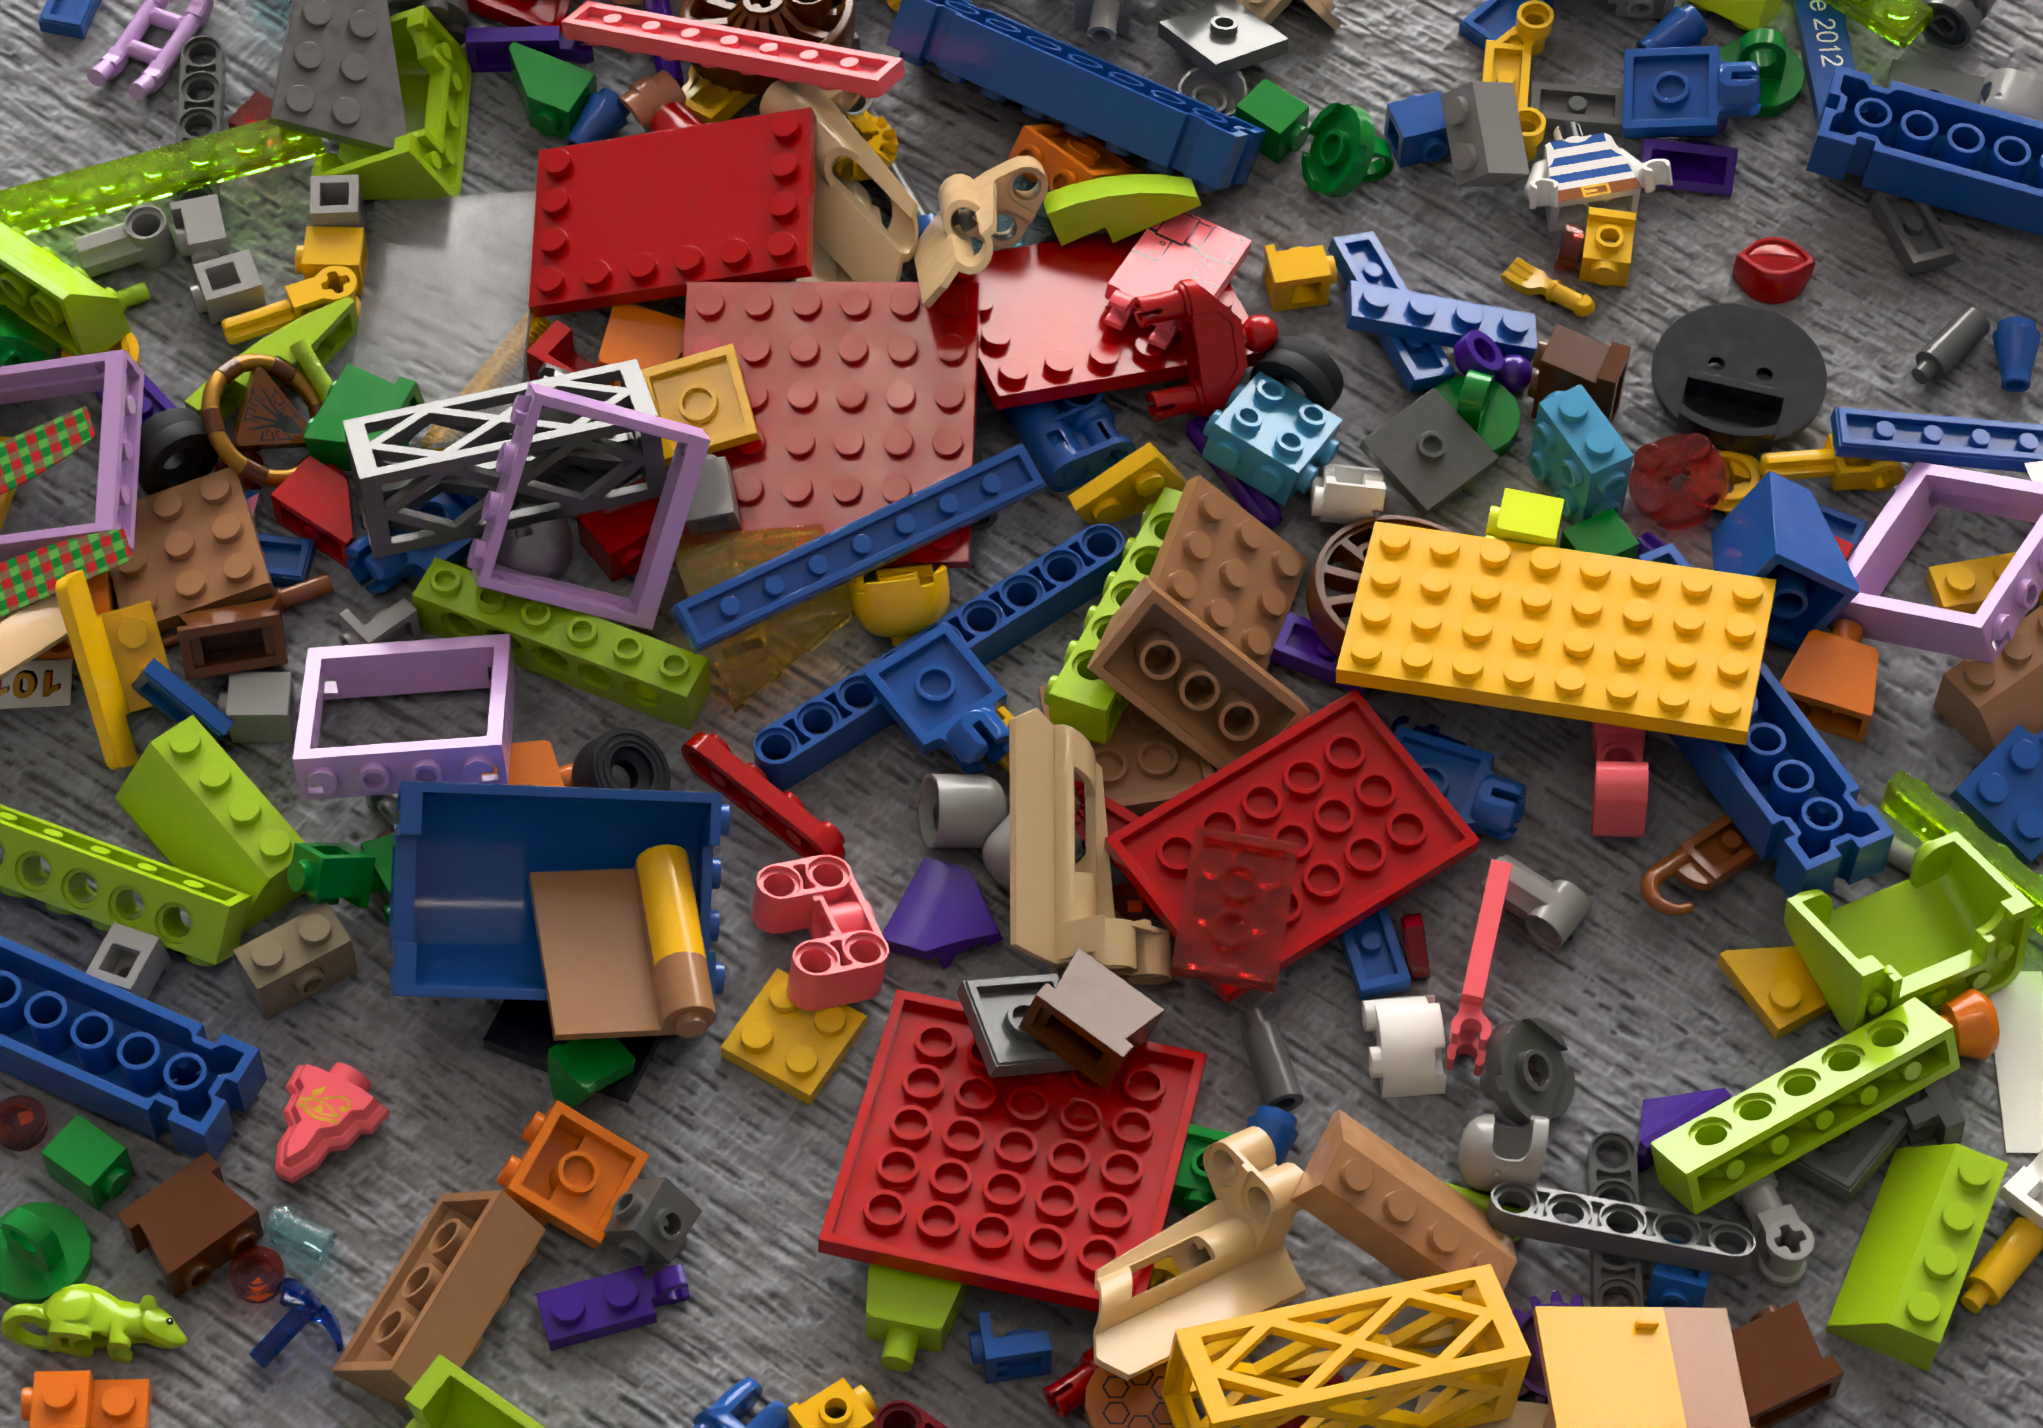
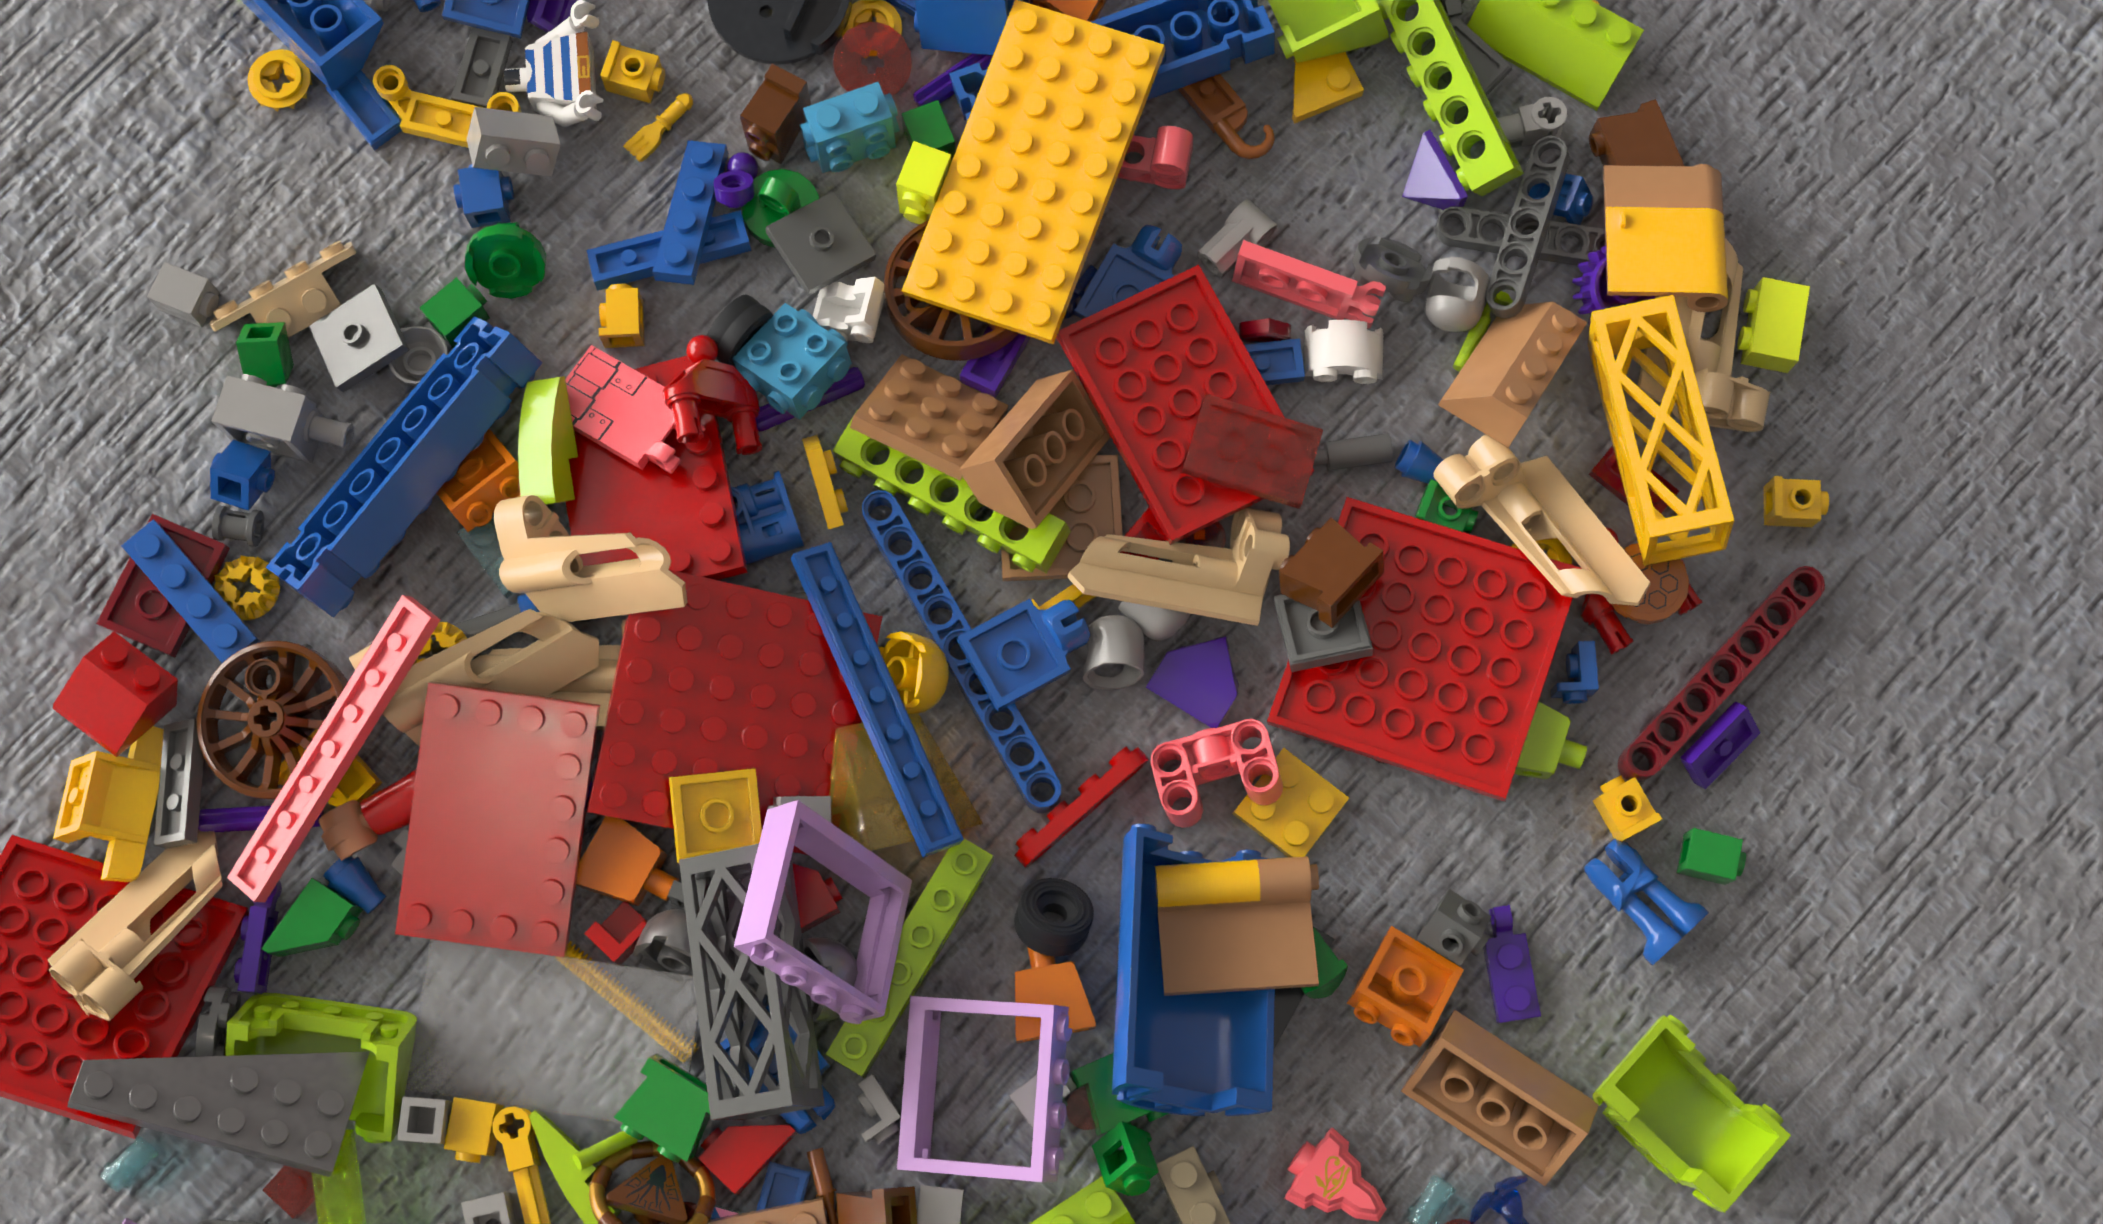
camera: 85 degrees left, 20 degrees up
clear red tile [1553,223,1585,273] -> none

